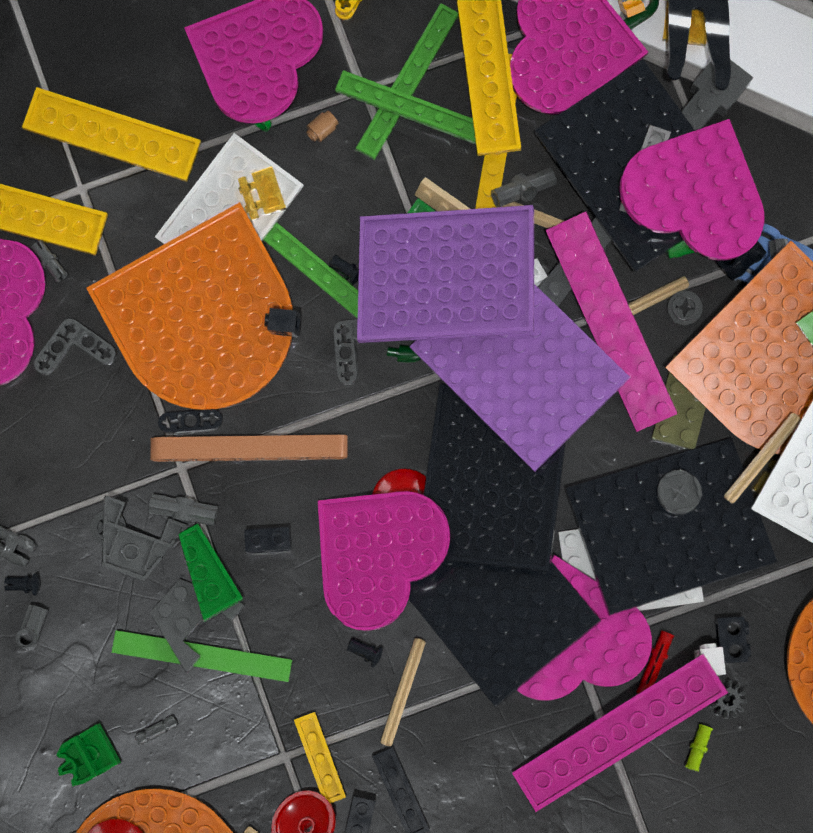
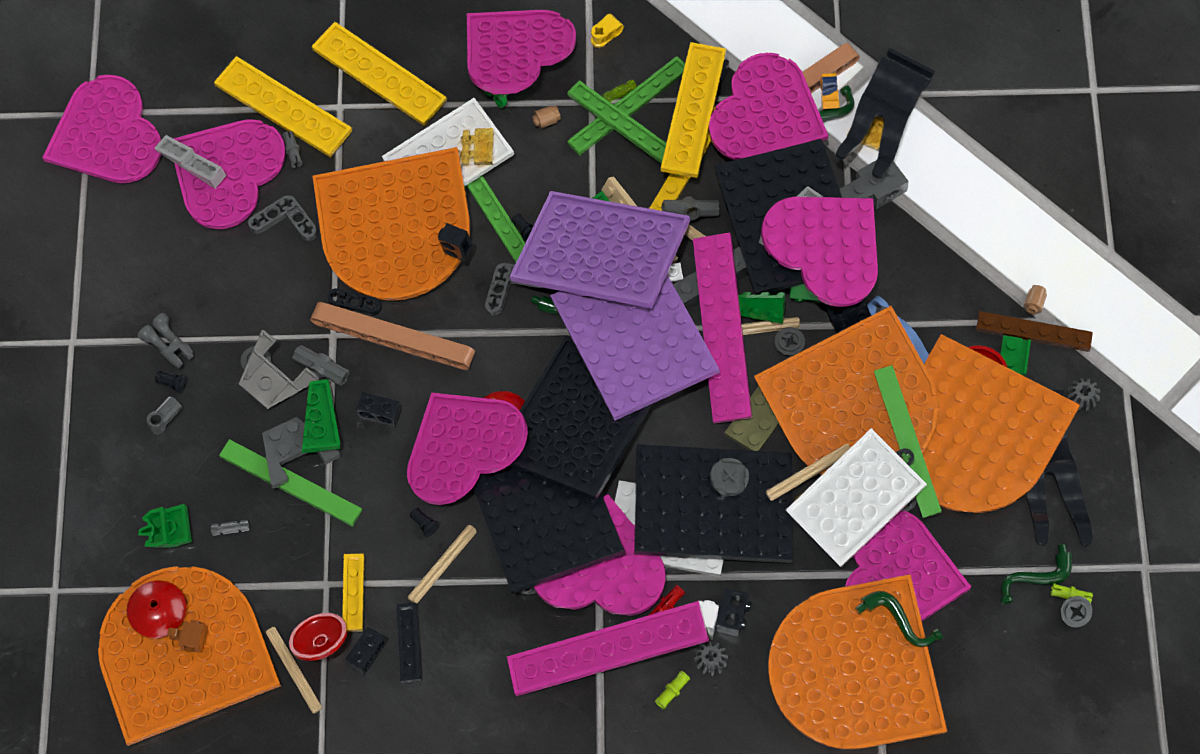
camera: 25 degrees right, 15 degrees down
none -> clear neon green axle [603,80,637,102]
none -> green wing [738,292,785,324]

